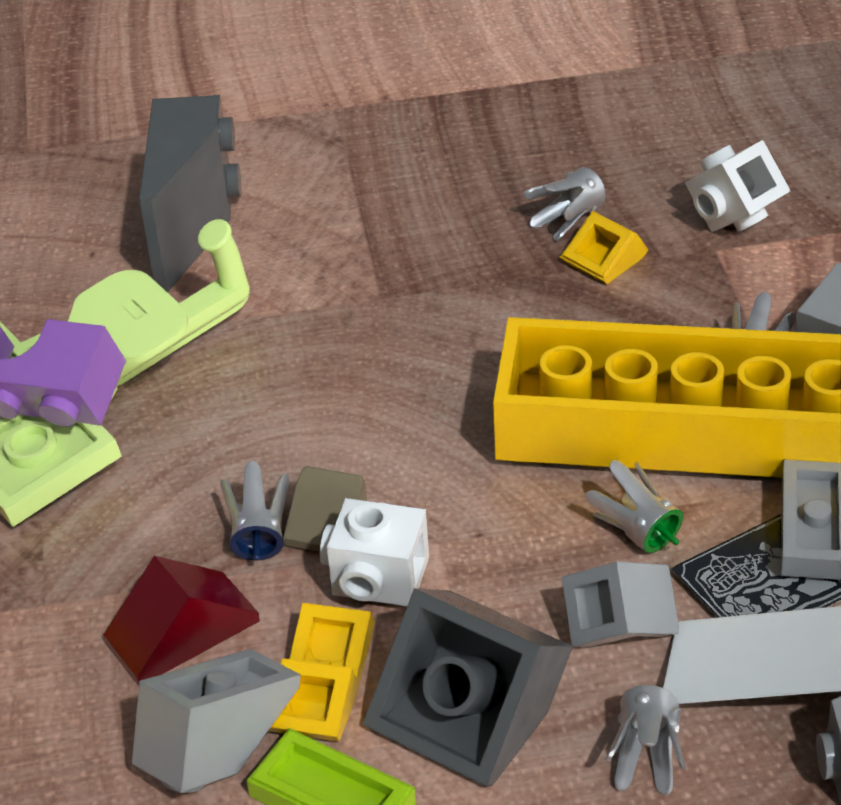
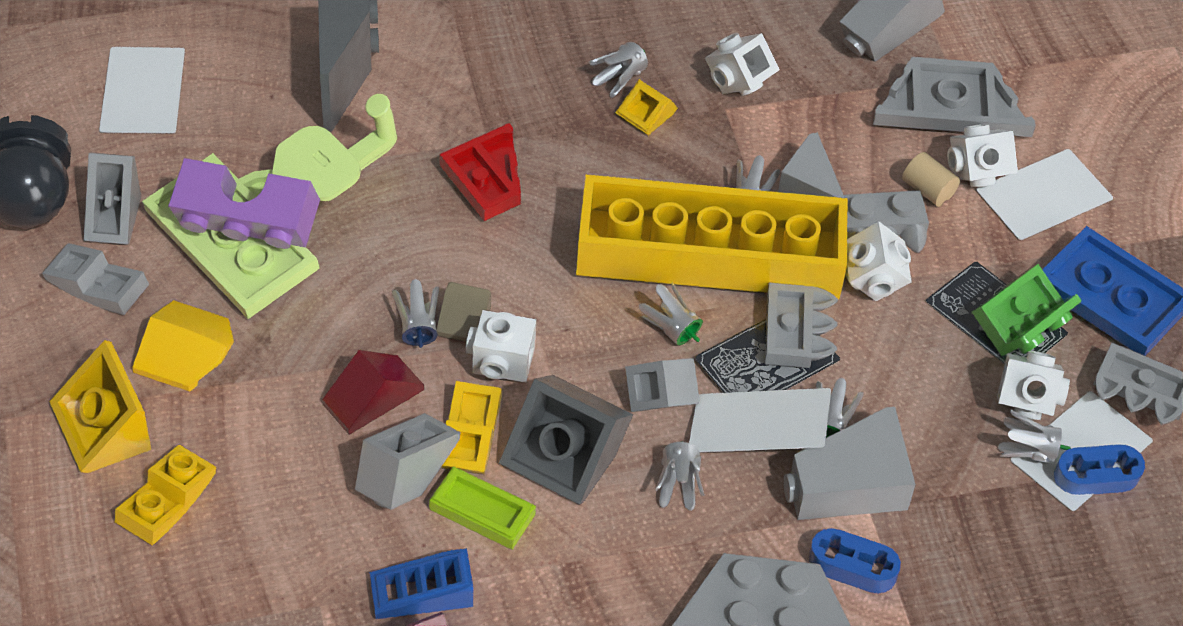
camera: 10 degrees left, 10 degrees up
none -> red wing [439,123,521,221]

